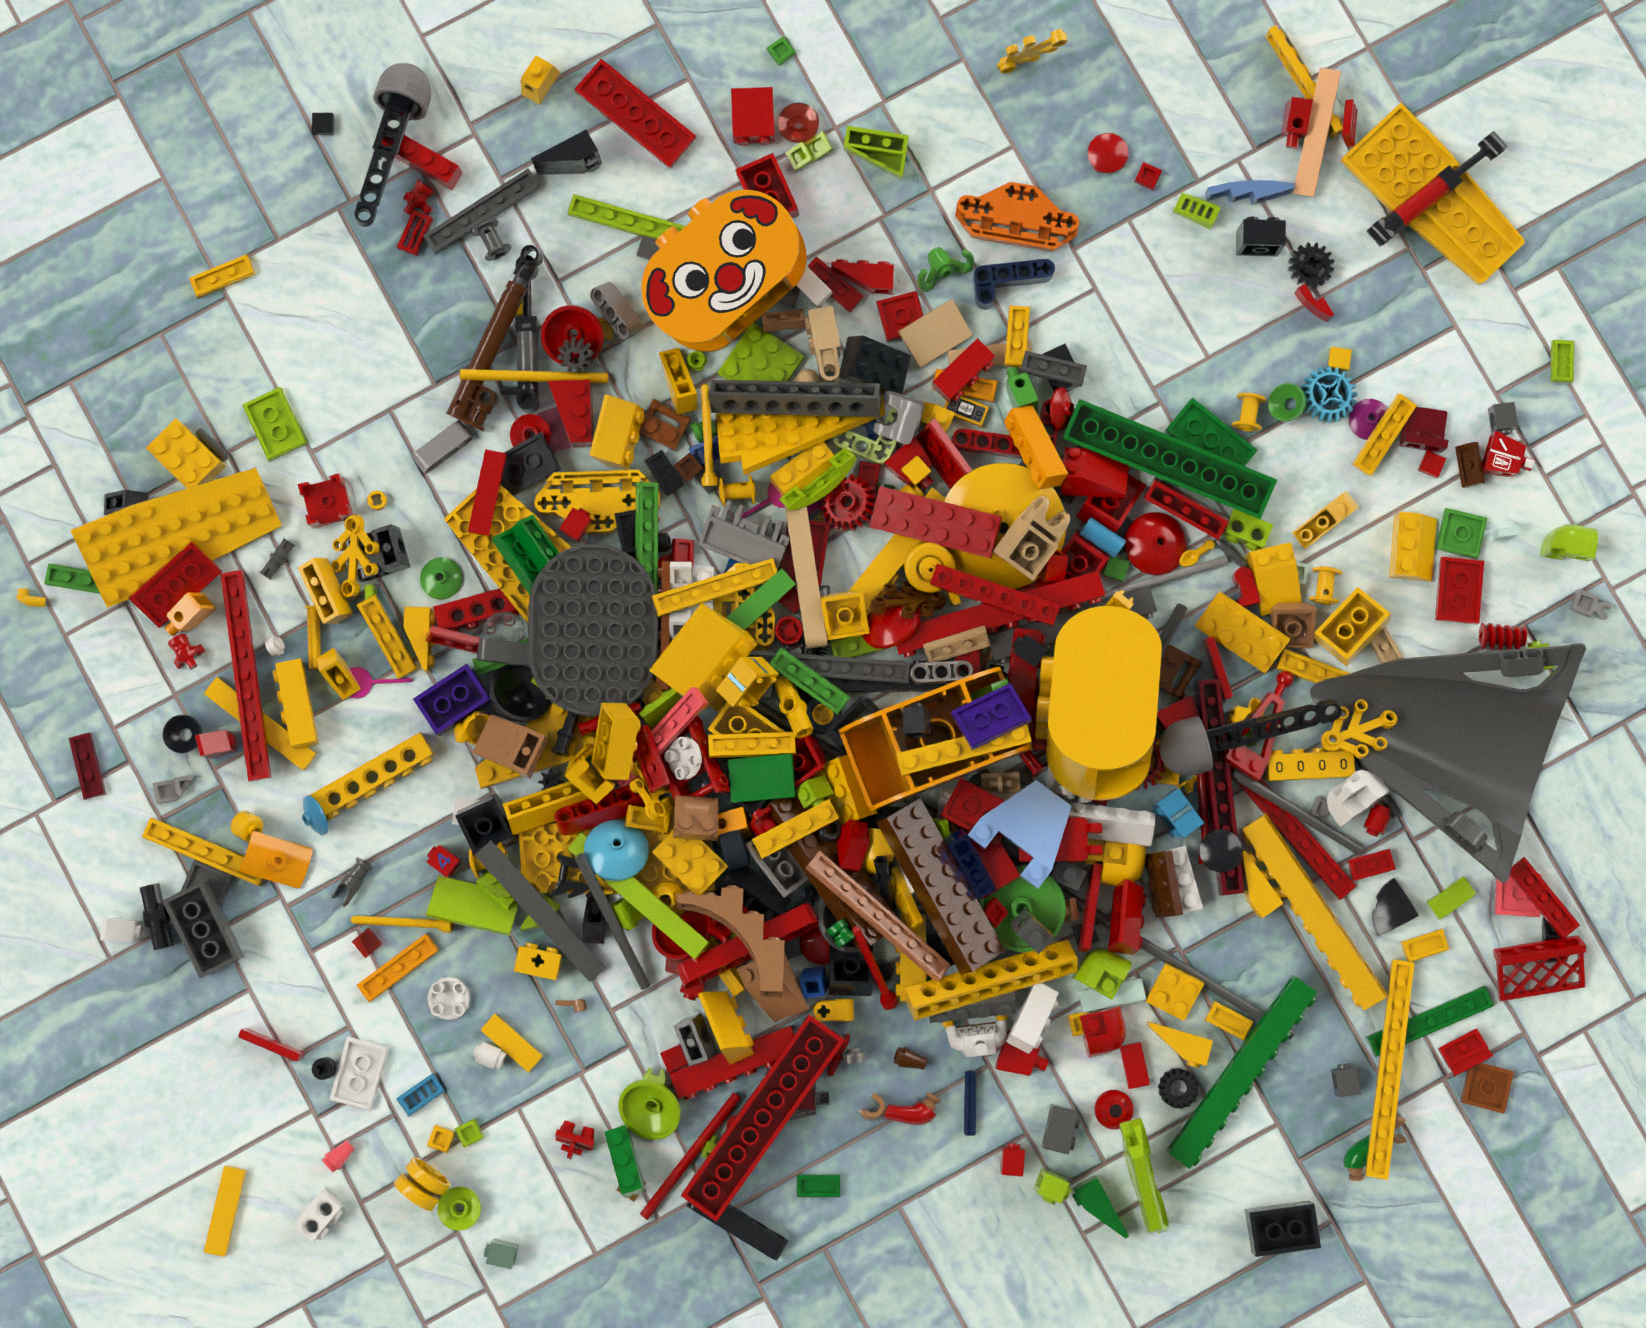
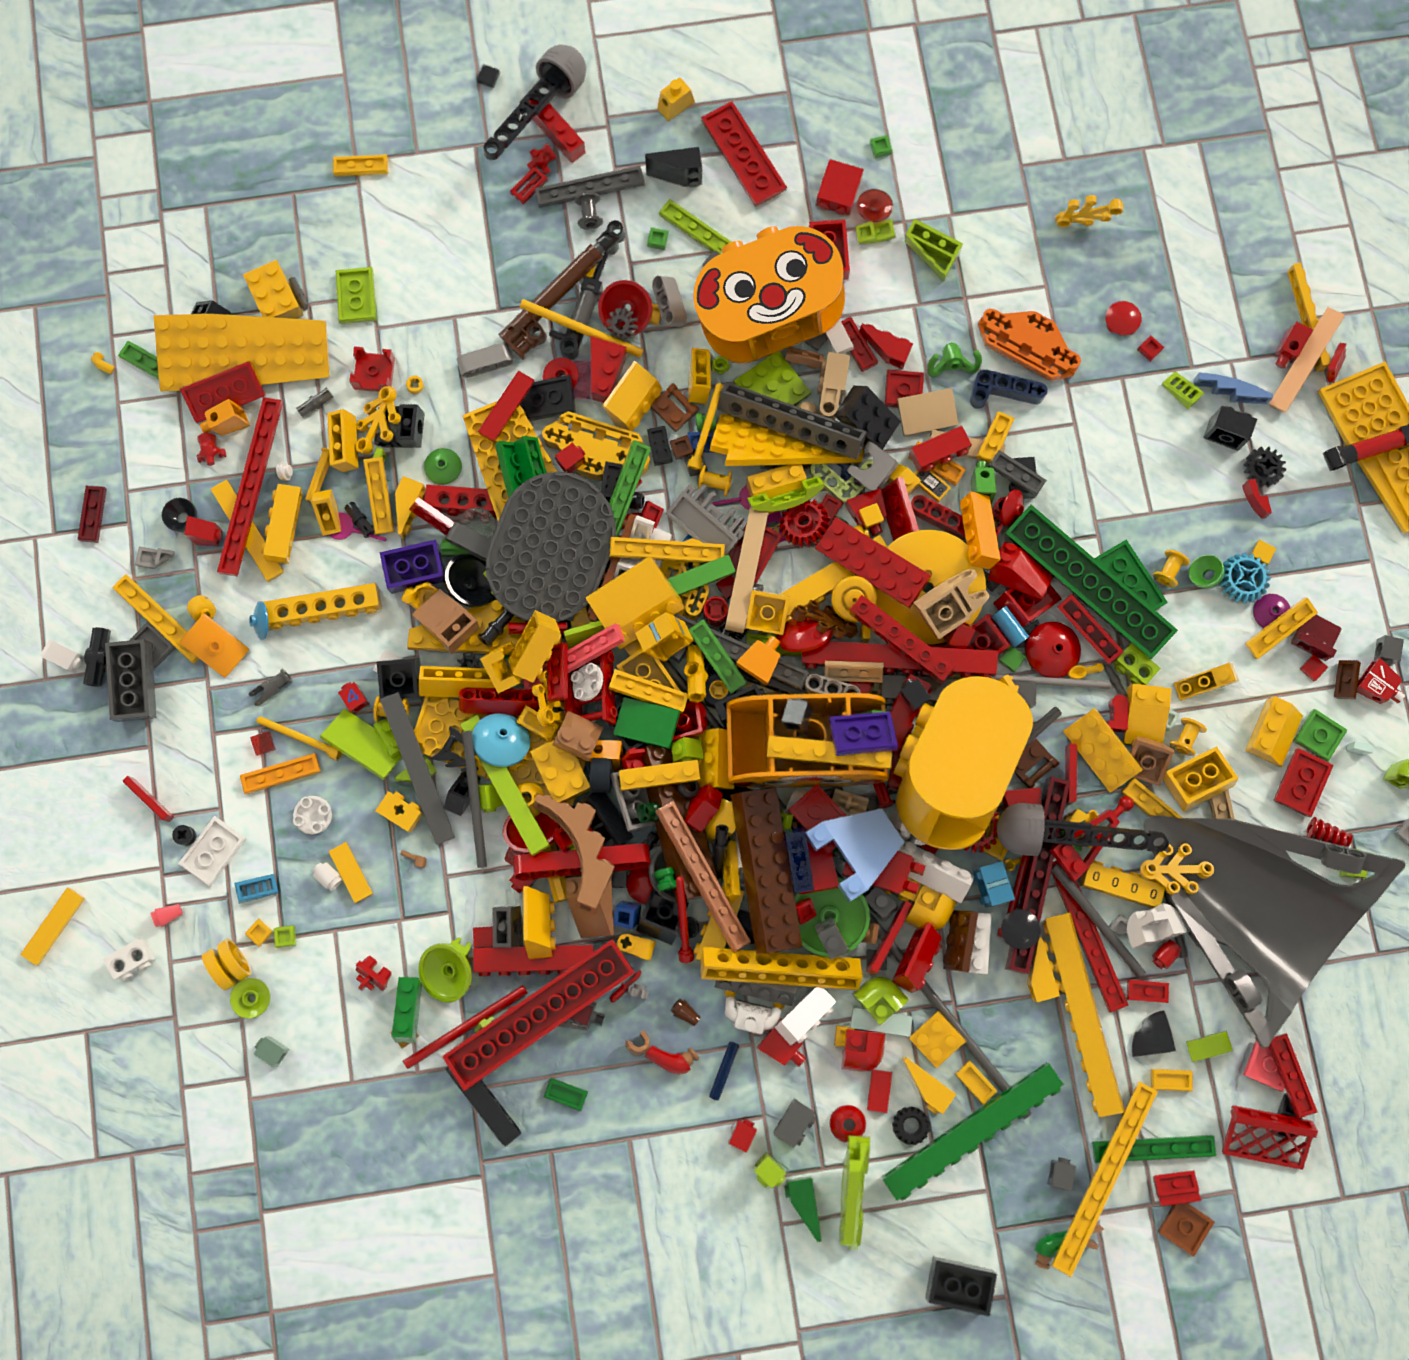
camera: 15 degrees right, 5 degrees down
none -> black pin [344,502,375,538]
none -> dark green wheel [637,802,661,823]
none -> bright green tile [647,228,669,250]
none -> light orange torso [736,636,781,686]

